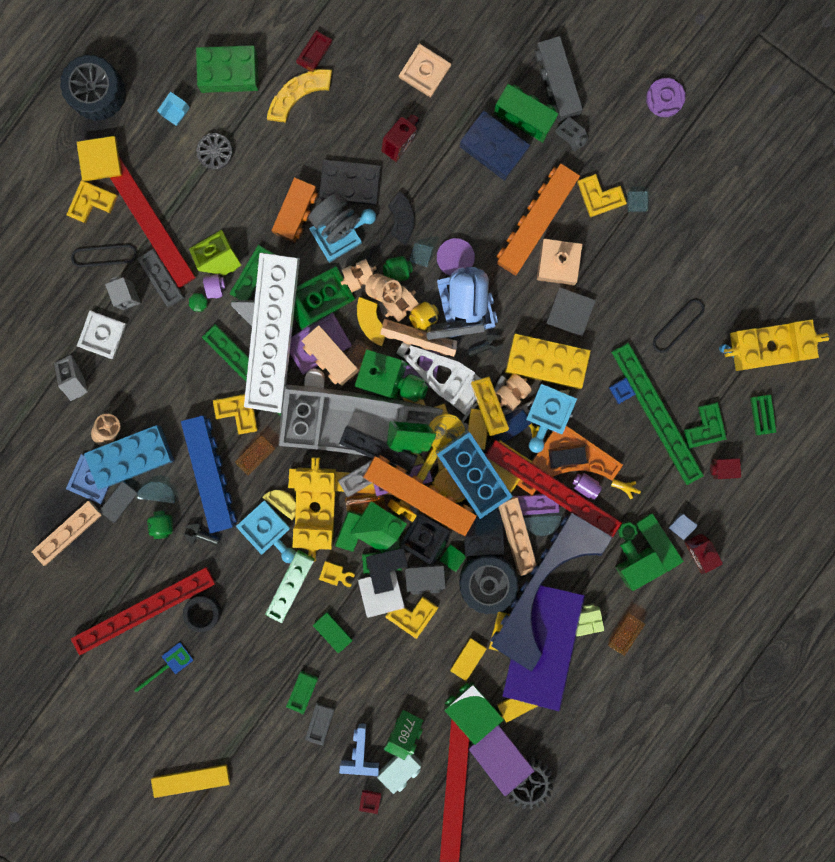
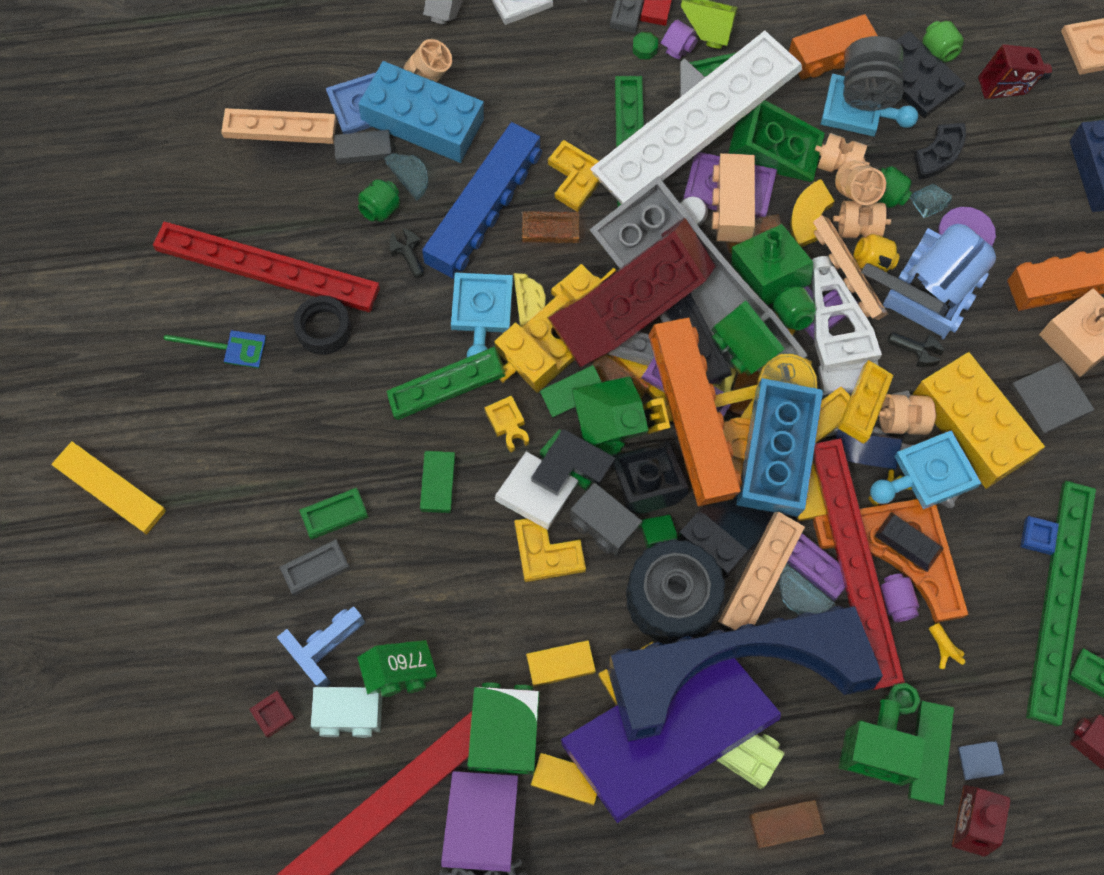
camera: 45 degrees right, 20 degrees down
none -> dark red slope [547,218,716,367]
none -> bright green head [922,21,964,63]

